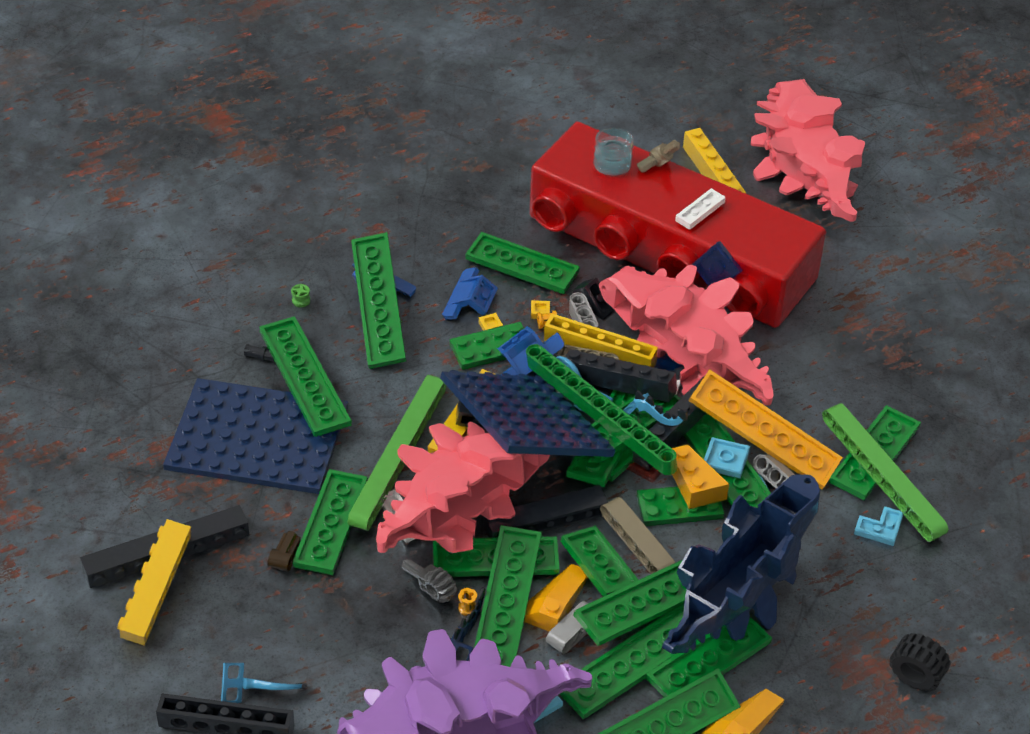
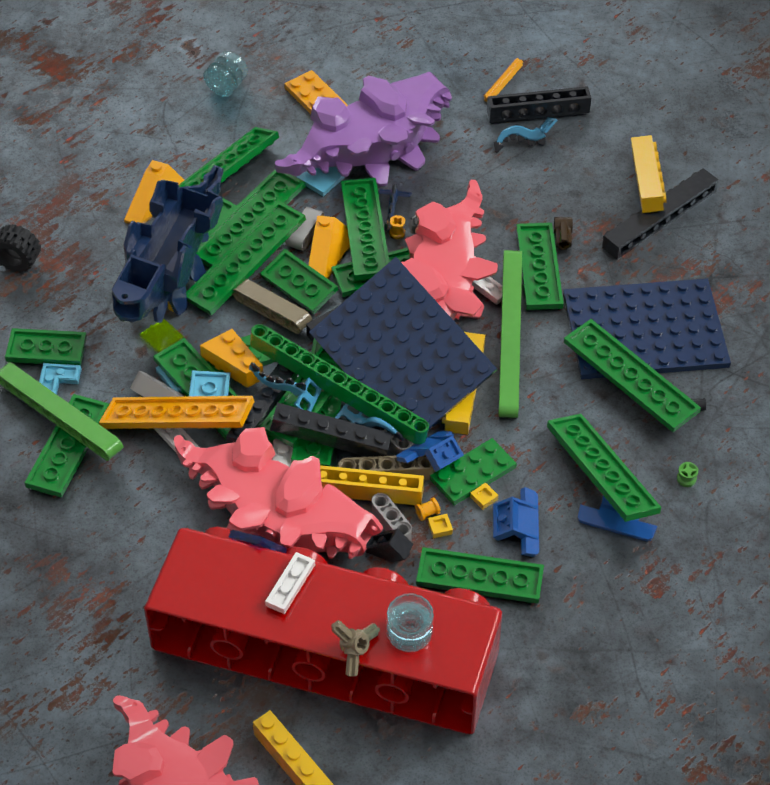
camera: 165 degrees right, 5 degrees up
none -> green plate [5,328,87,365]

